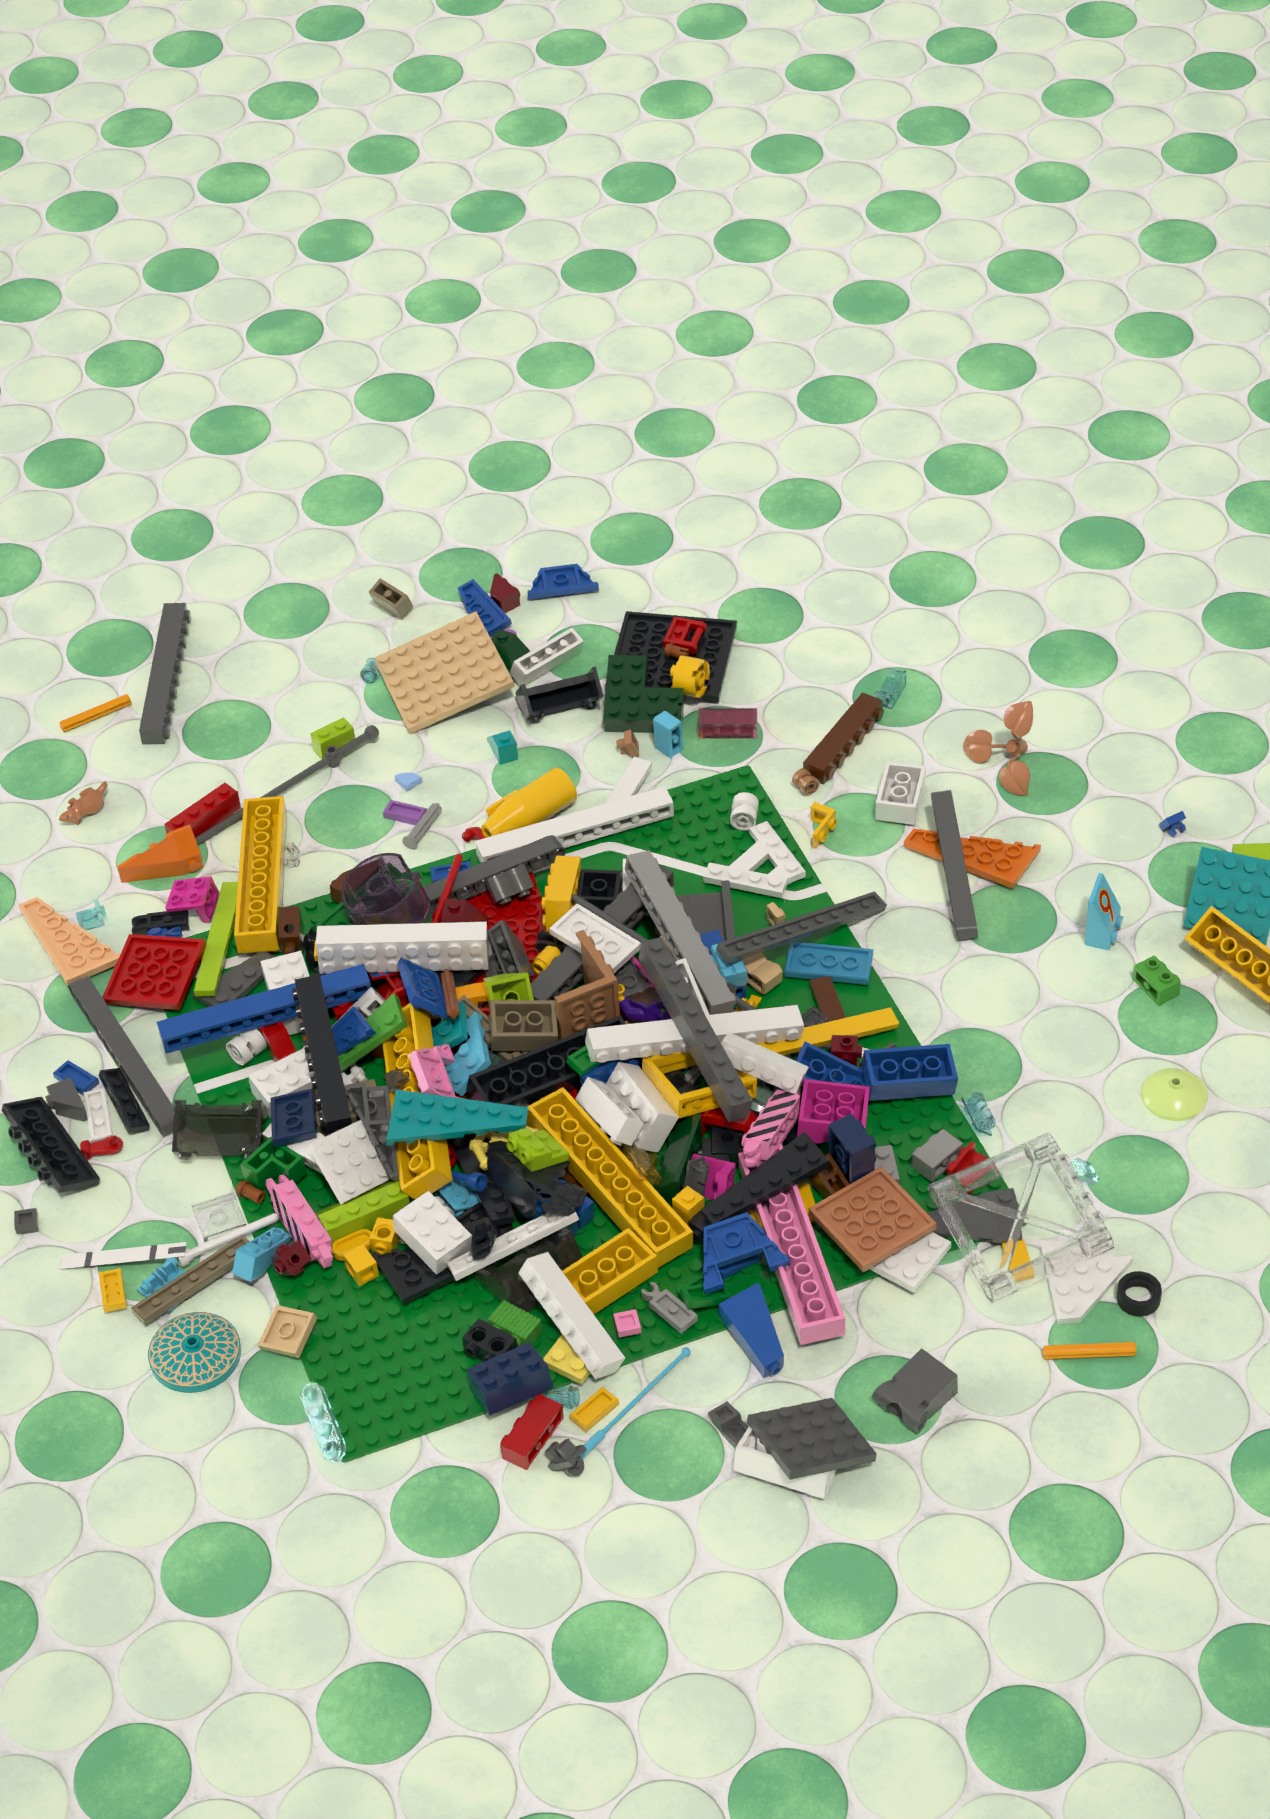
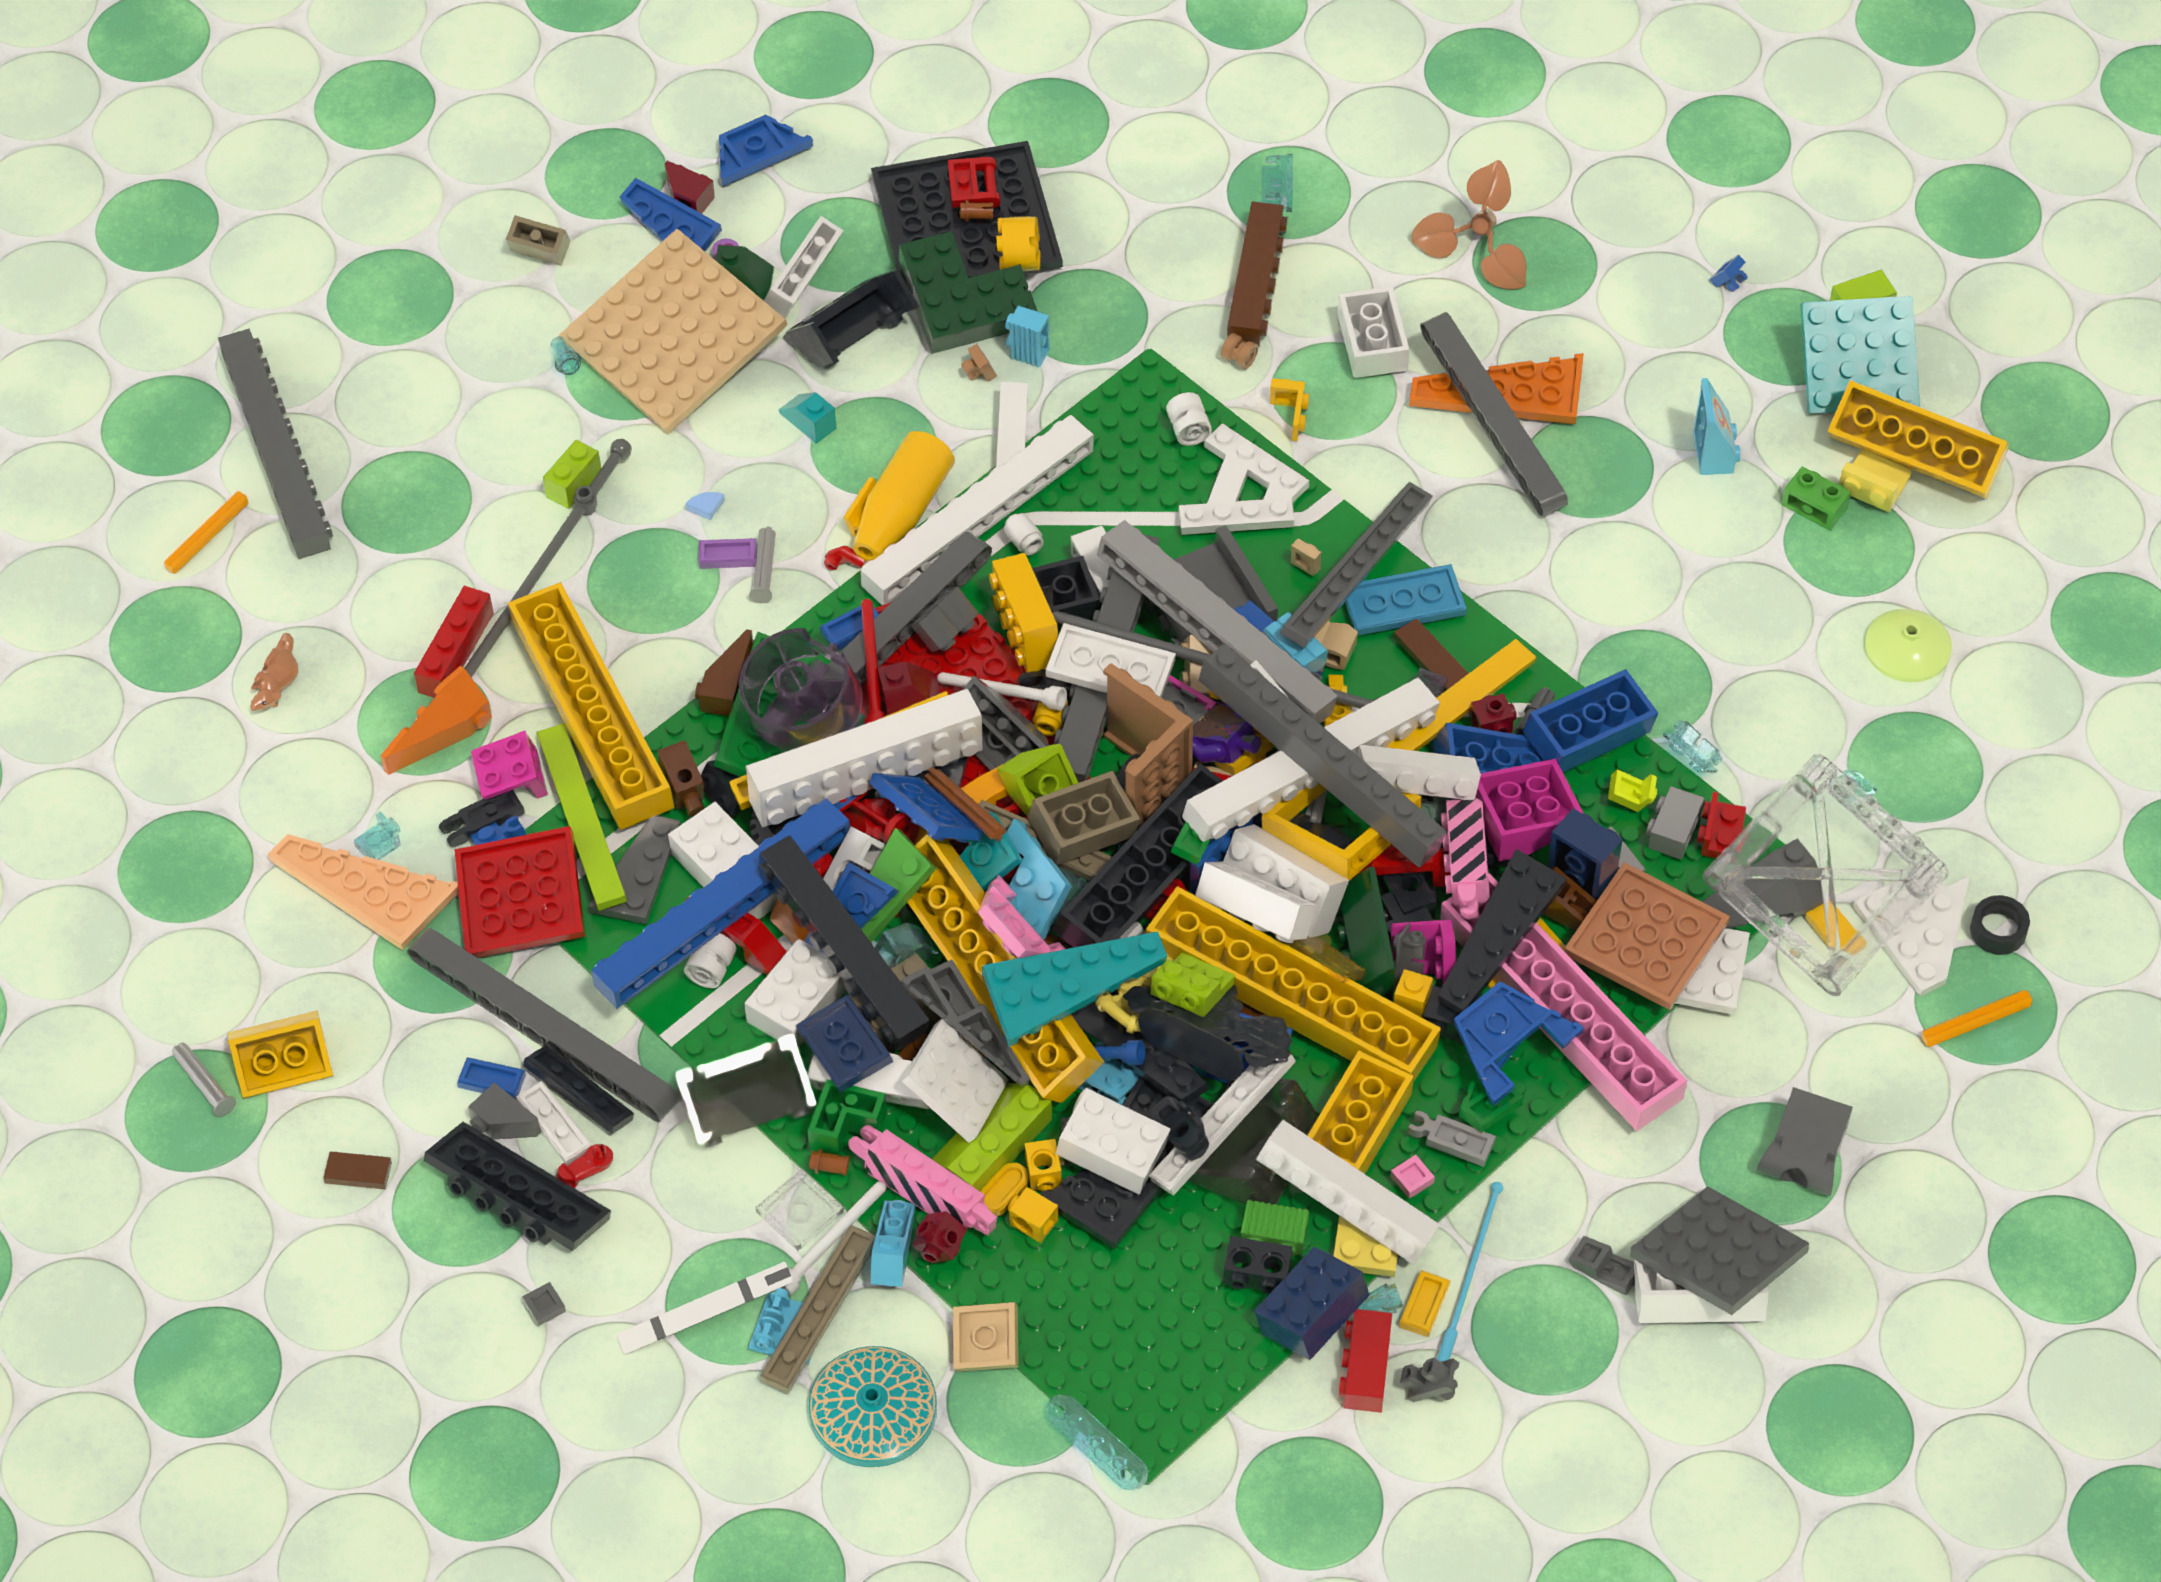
camera: 25 degrees left, 10 degrees up
yellow plate [98,1268,127,1313] -> none
clear arm [286,843,300,869] -> none
clear smoke tile [384,1070,410,1093] -> none
clear pink brick [698,708,758,738] -> none
blue slope [718,1283,784,1378] -> none
none -> clear light blue slope [875,922,939,968]
none -> white piece [937,672,1067,711]
none -> white brick [1004,513,1044,555]
none -> neon yellow bracket [1608,769,1657,812]
none -> light yellow bracket [1839,450,1912,512]

